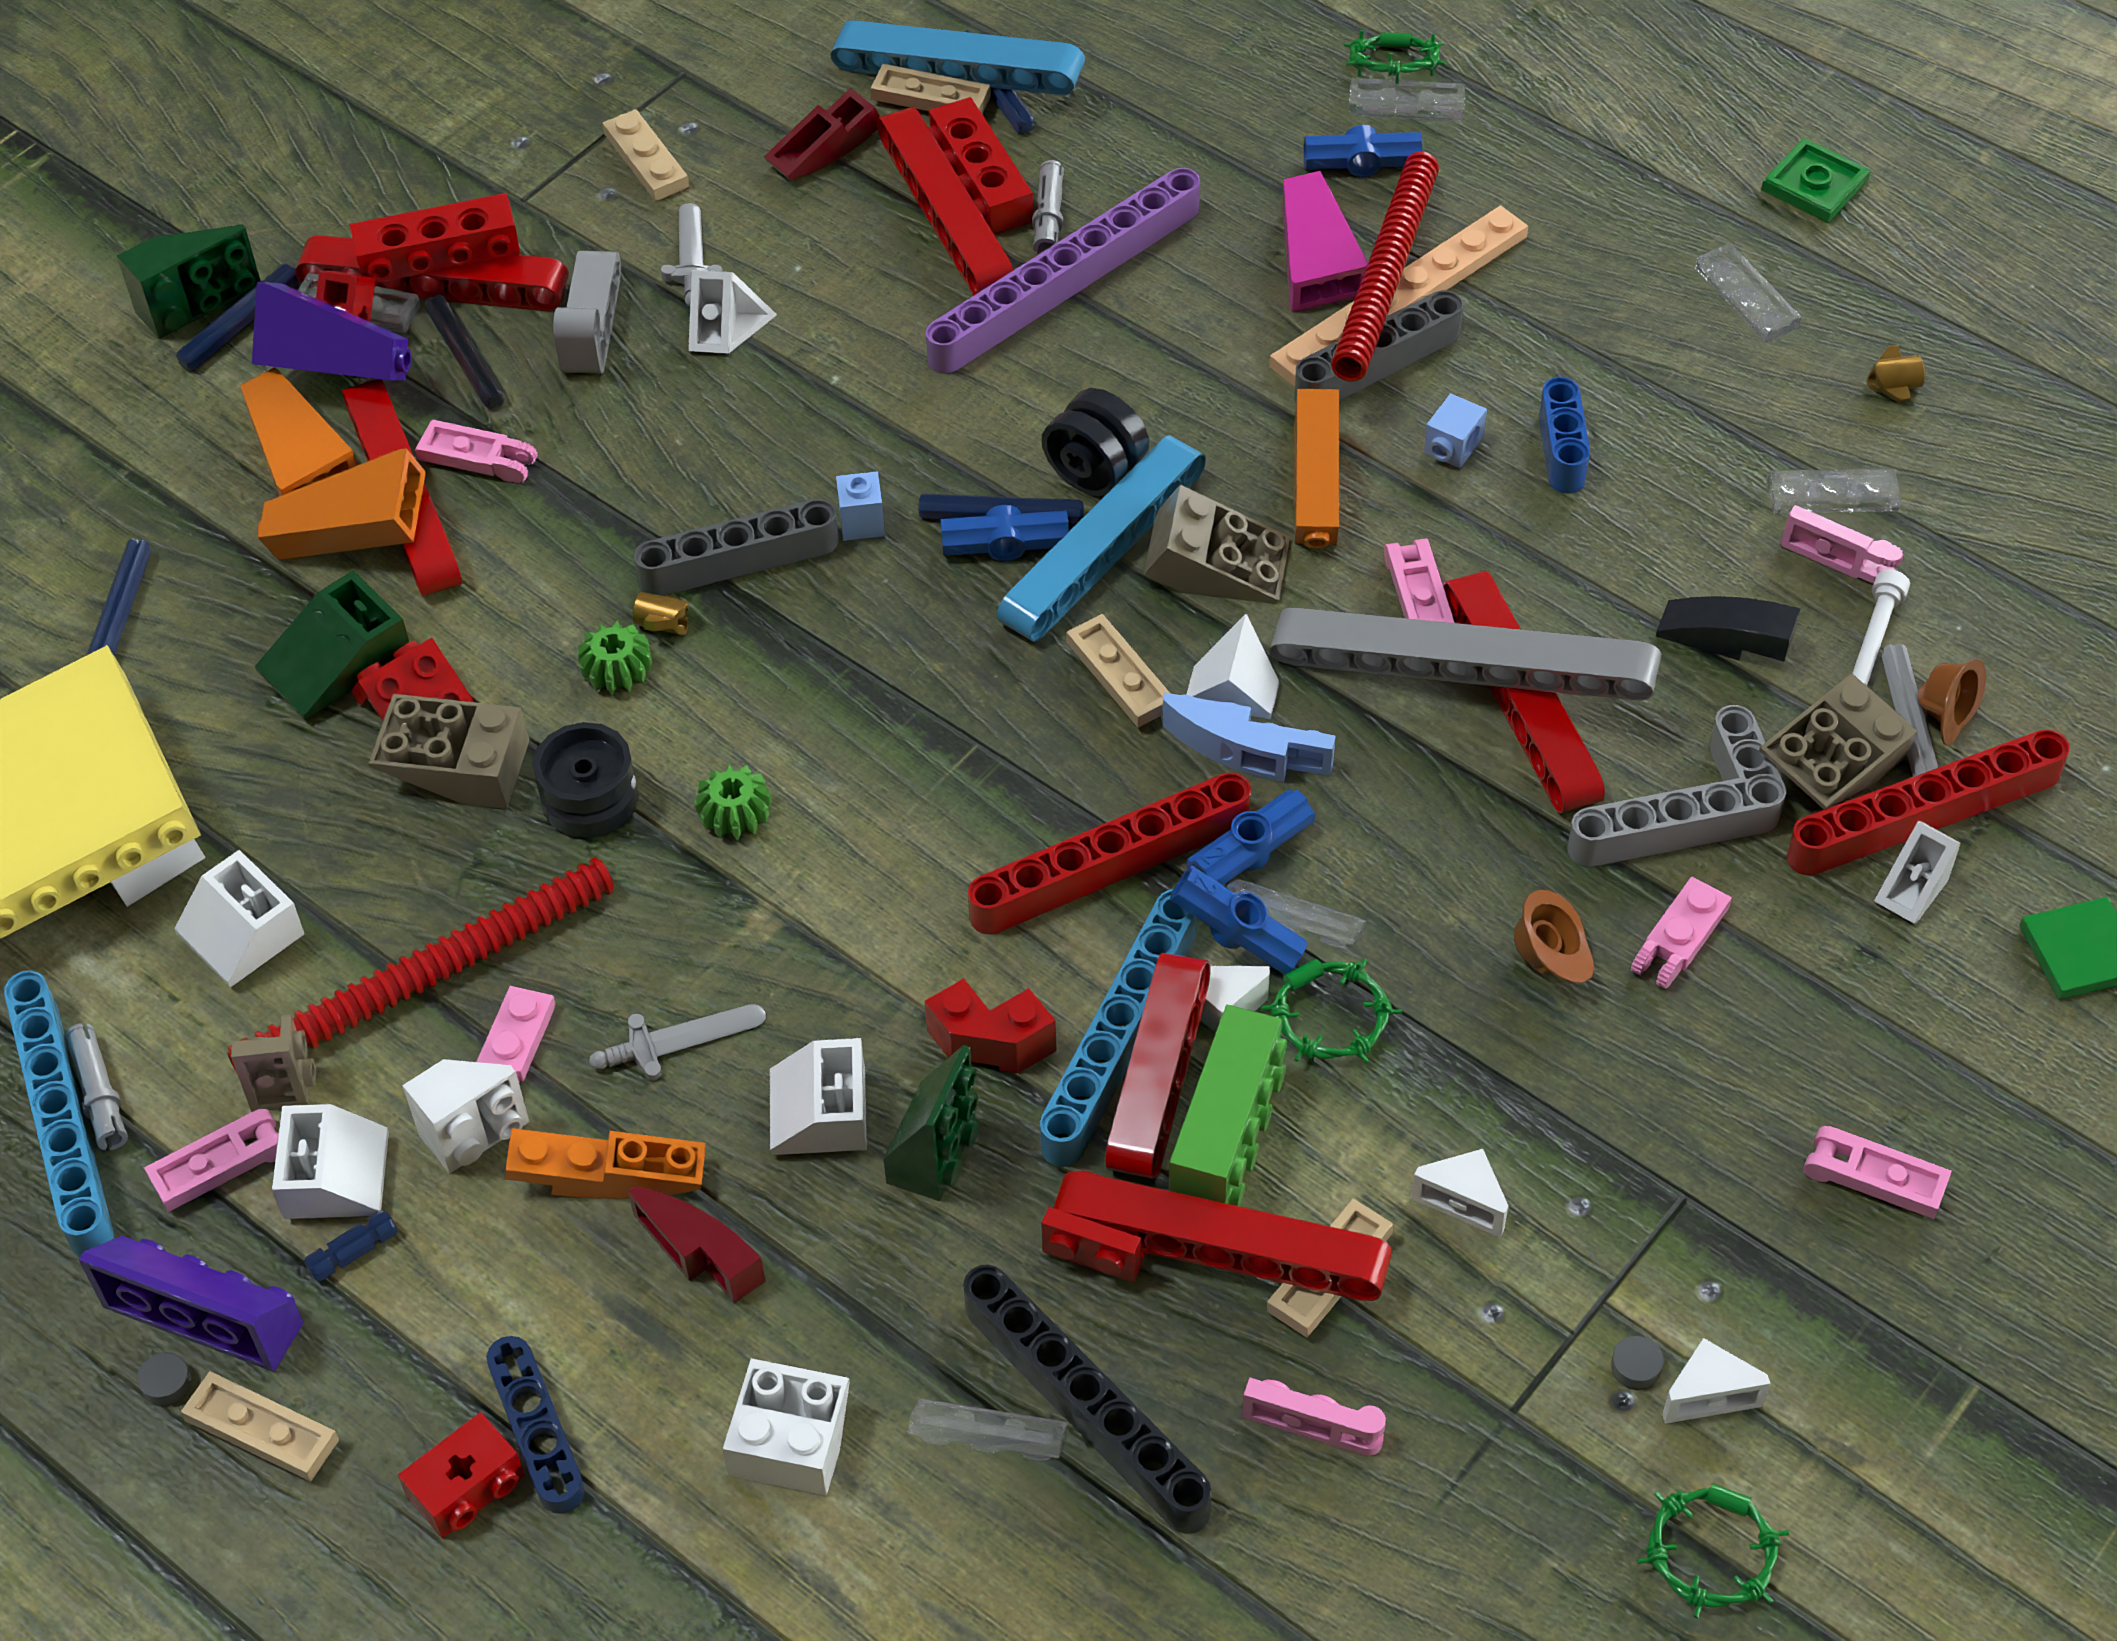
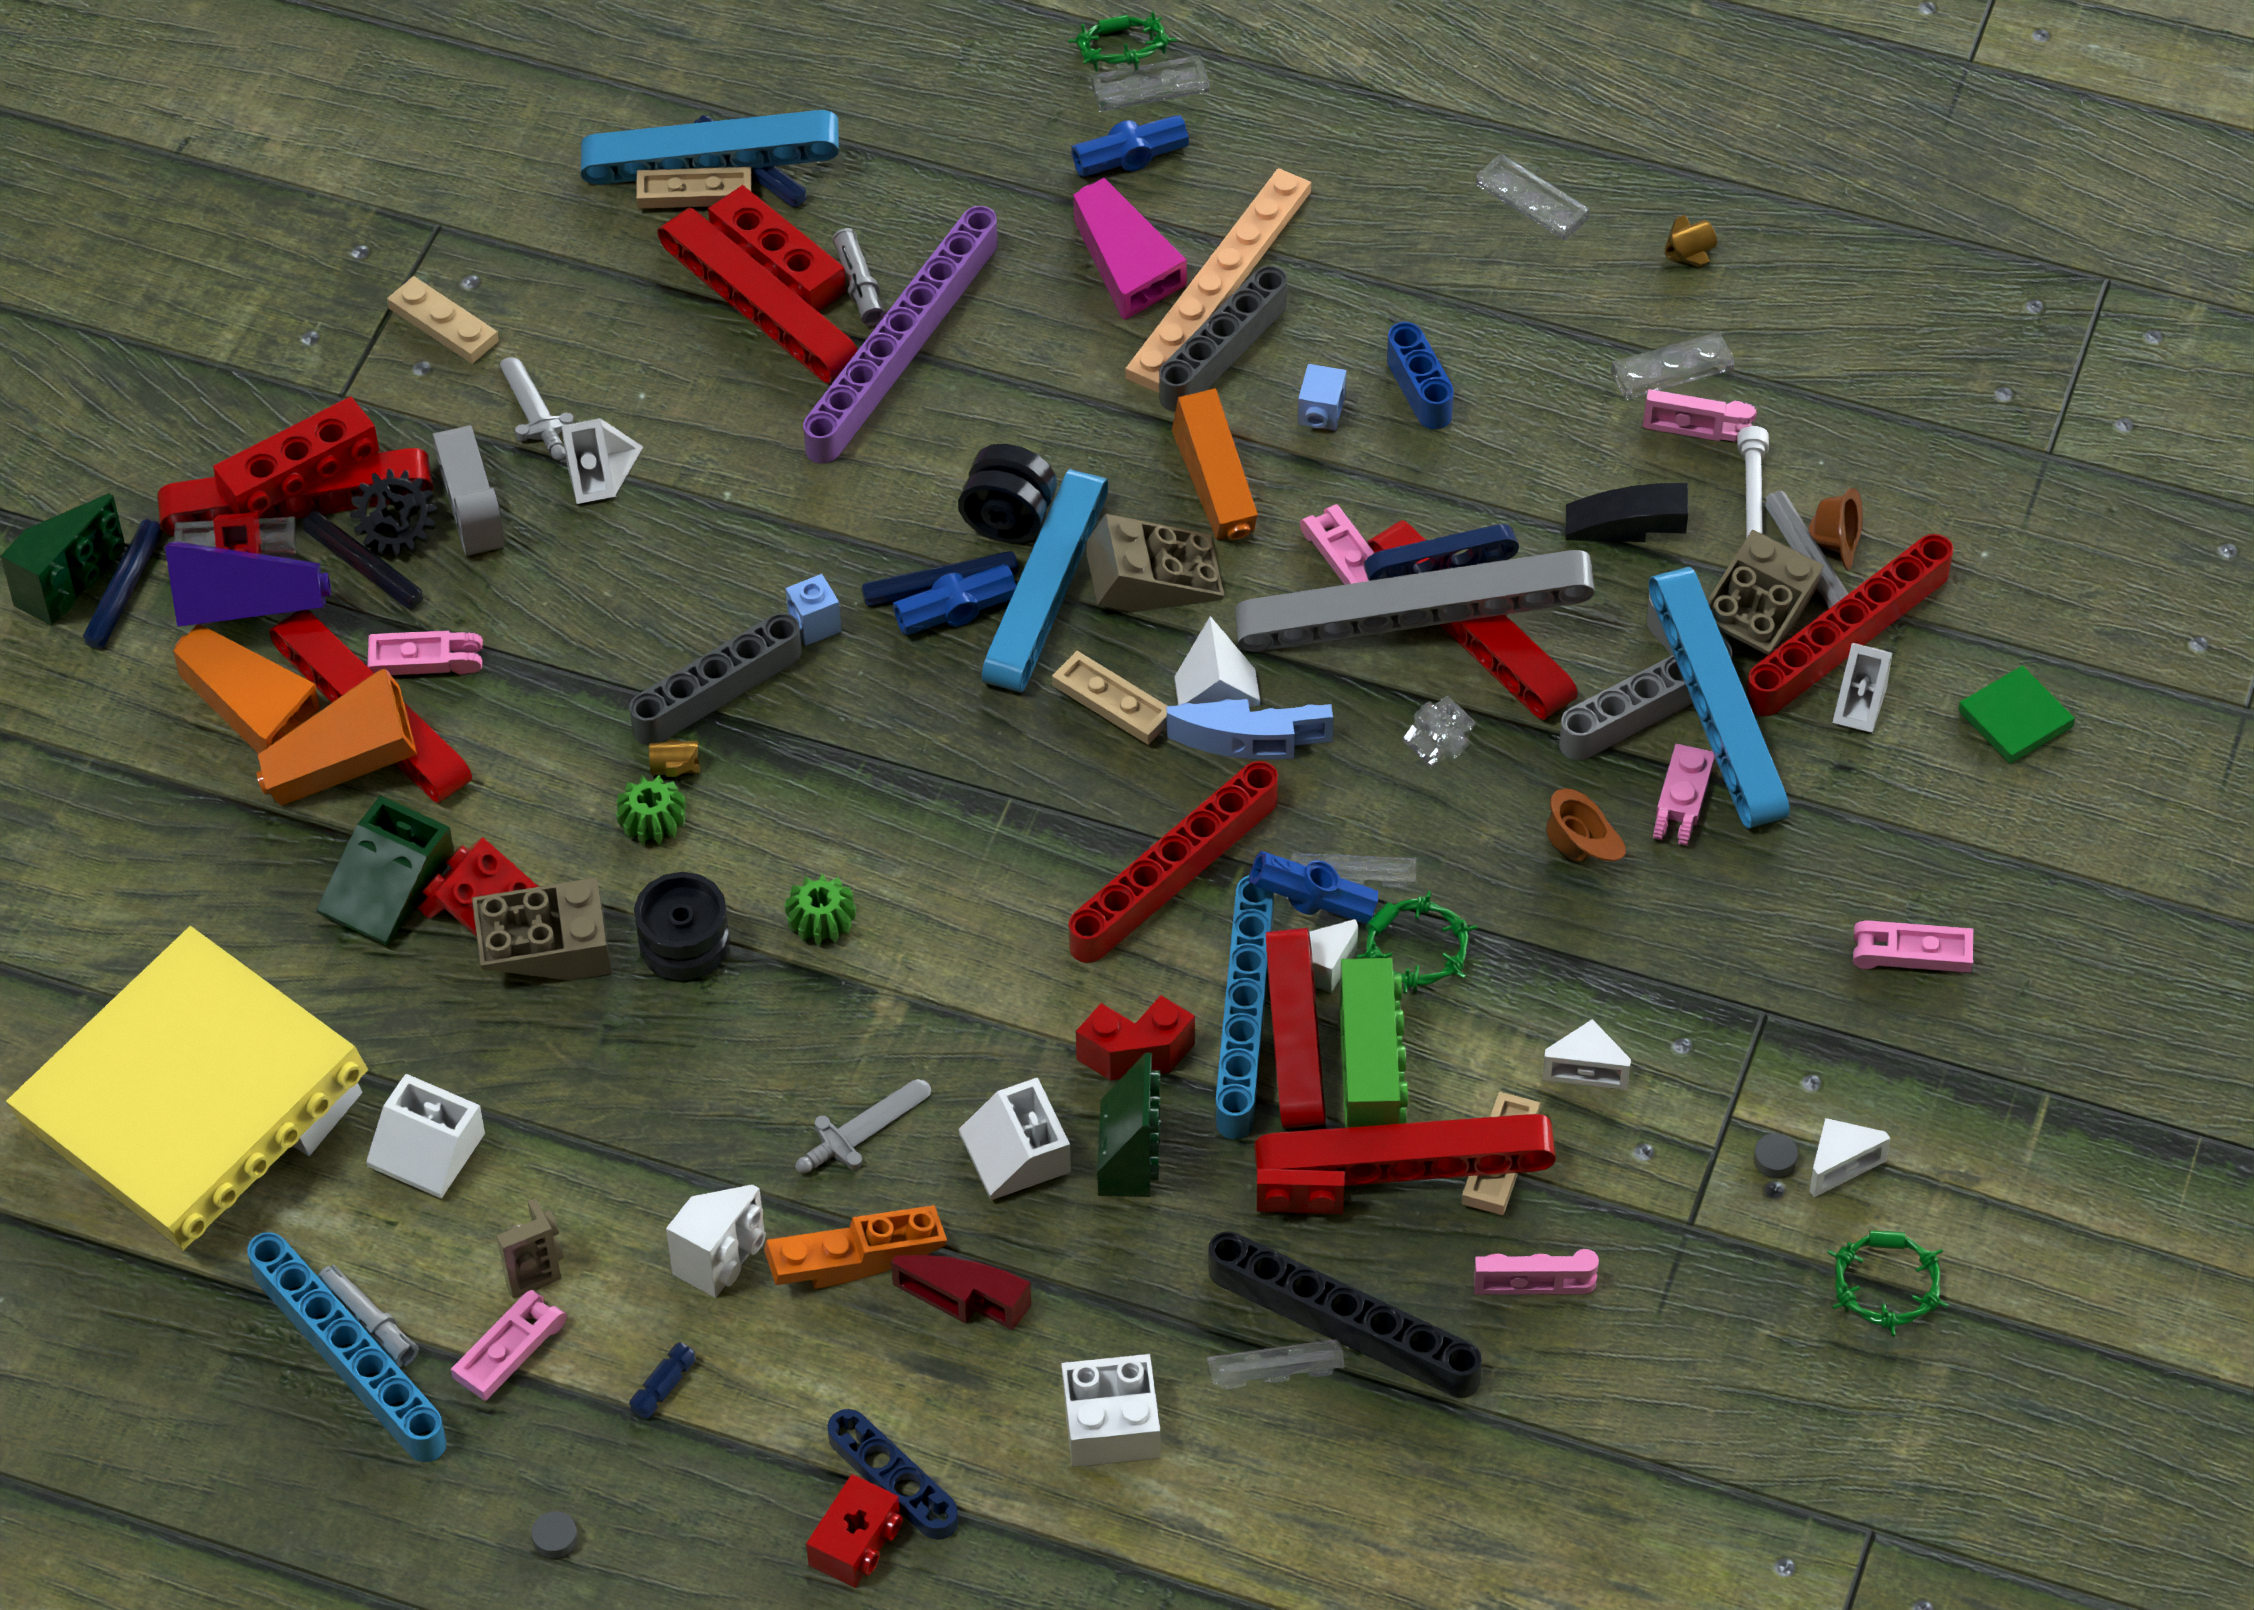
camera: 20 degrees left, 0 degrees up
dark purple slope [79,1236,304,1372] -> none
dark blue axle [86,538,151,656] -> none
tan plate [181,1371,339,1482] -> none
red piece [227,857,614,1073] -> none
white slope [272,1104,389,1219] -> none
bright pink hinge [477,986,556,1082] -> none
dark red slope [764,87,880,180] -> none
blue piece [1186,789,1315,885] -> none
red piece [1331,151,1439,382] -> none
green tile [1761,138,1871,223] -> none
none -> black gear [350,469,437,557]
none -> dark blue beam [1363,524,1519,581]
none -> clear brick [1402,695,1476,768]
none -> dark azure beam [1648,567,1789,829]

